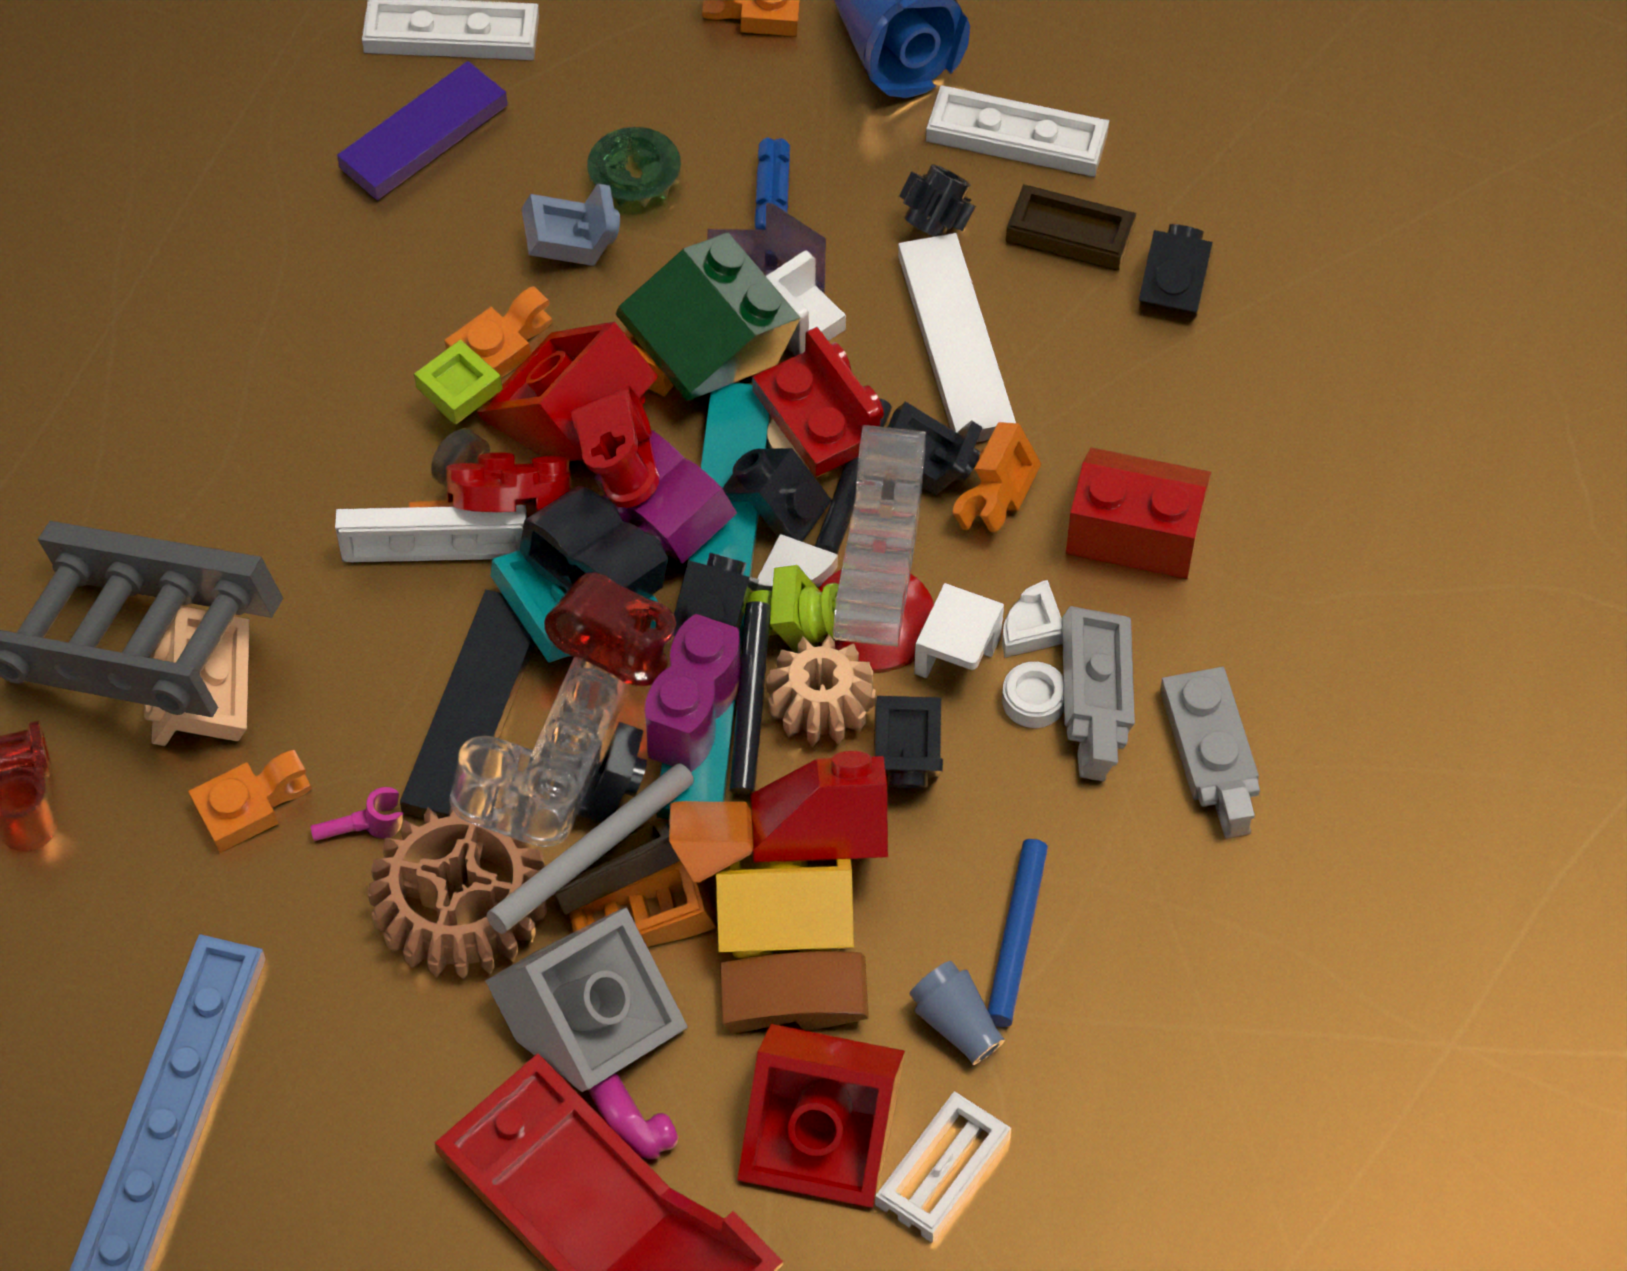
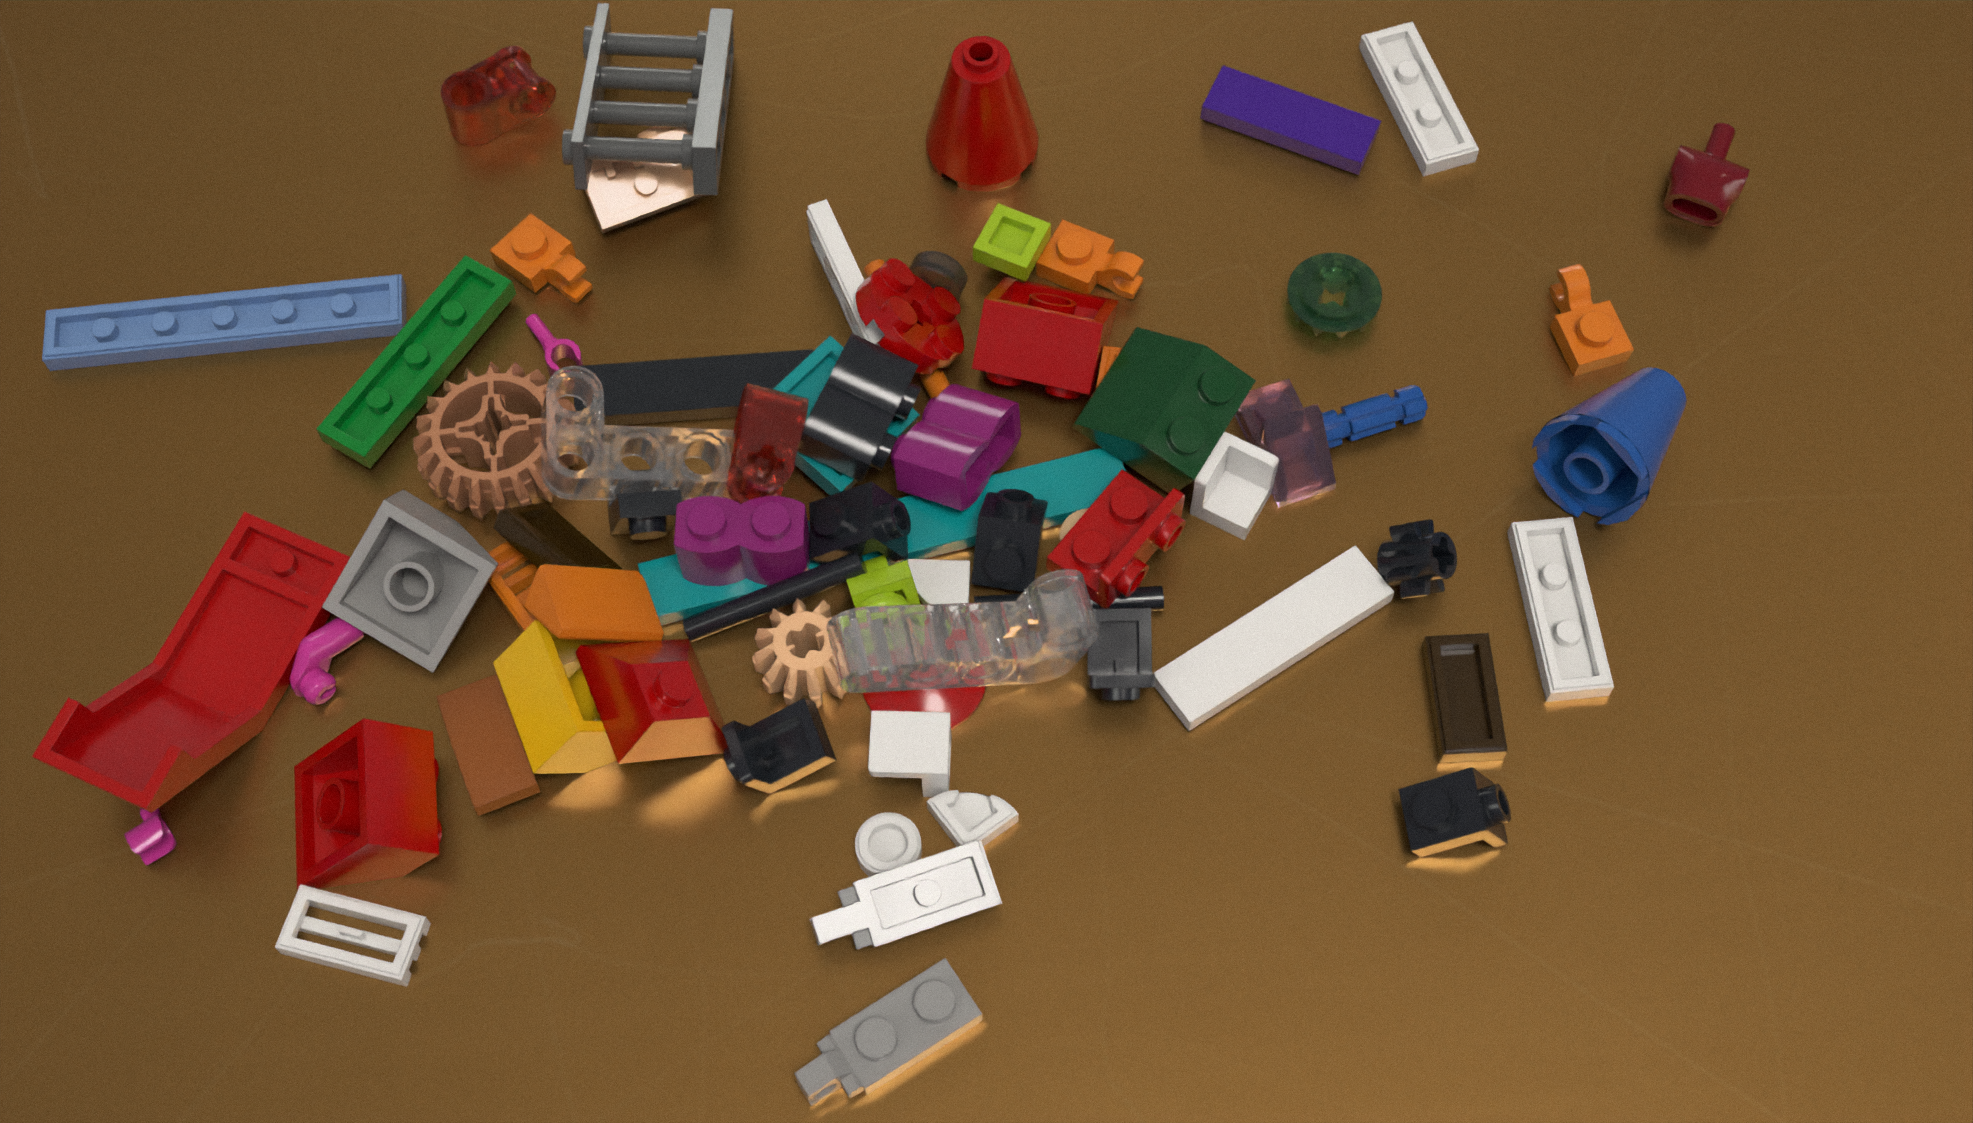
camera: 70 degrees right, 5 degrees up
light grey bar [487,763,694,934] -> none
sand blue bracket [521,184,620,266] -> none
red piece [571,386,659,508] -> none
sand blue cone [909,961,1005,1065] -> none
orange plate [953,422,1041,532] -> none
blue bar [987,839,1048,1027] -> none
red slope [1065,447,1212,579] -> none
none -> green plate [316,255,517,469]
none -> red cone [926,36,1039,192]

